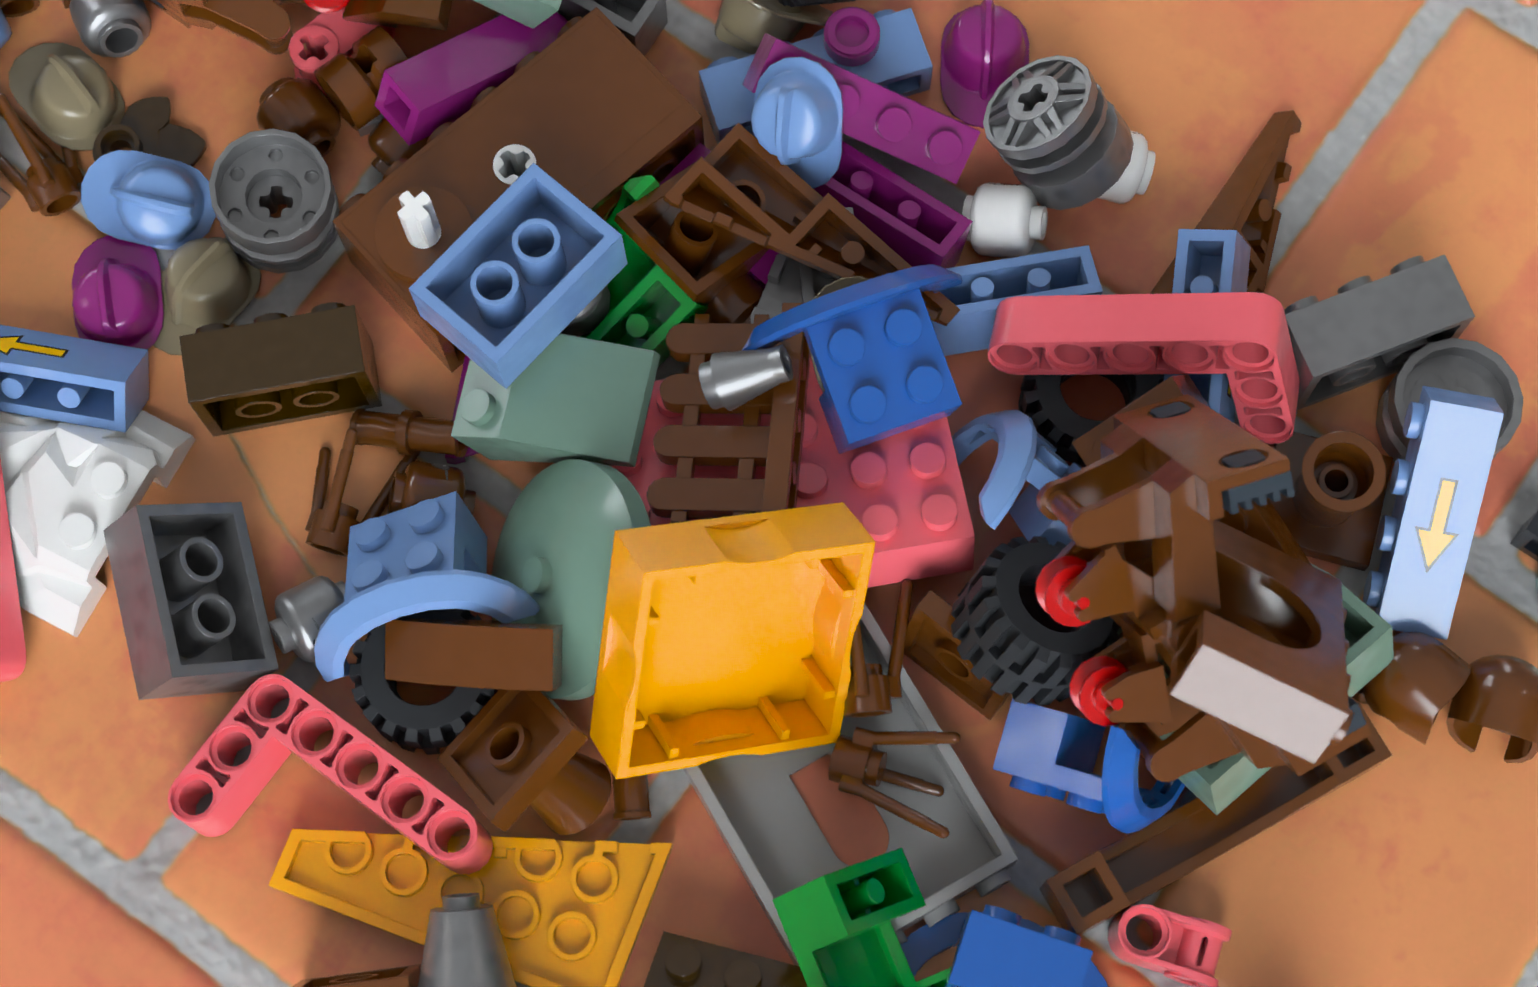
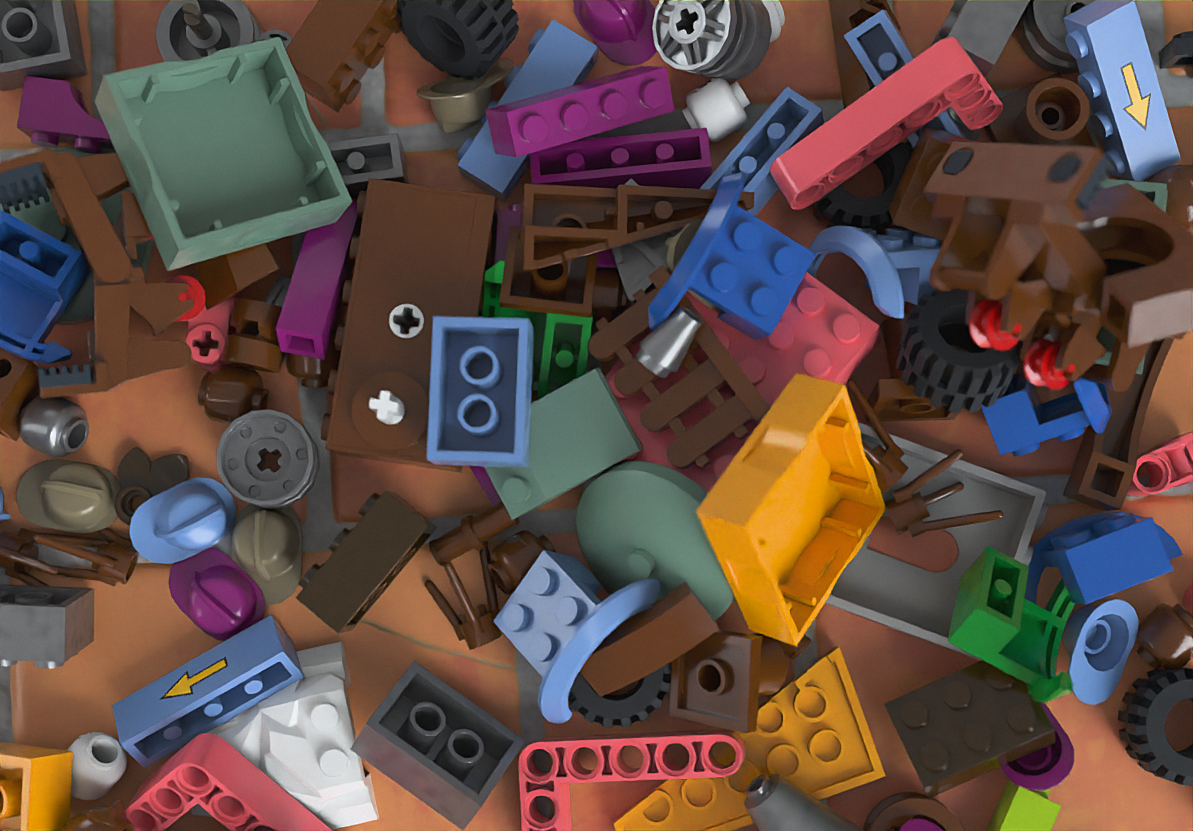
camera: 40 degrees left, 10 degrees up
flat silver head [269,576,345,663] -> none
medium blue piece [751,57,843,189] -> none
magenta tile [824,7,880,67] -> none

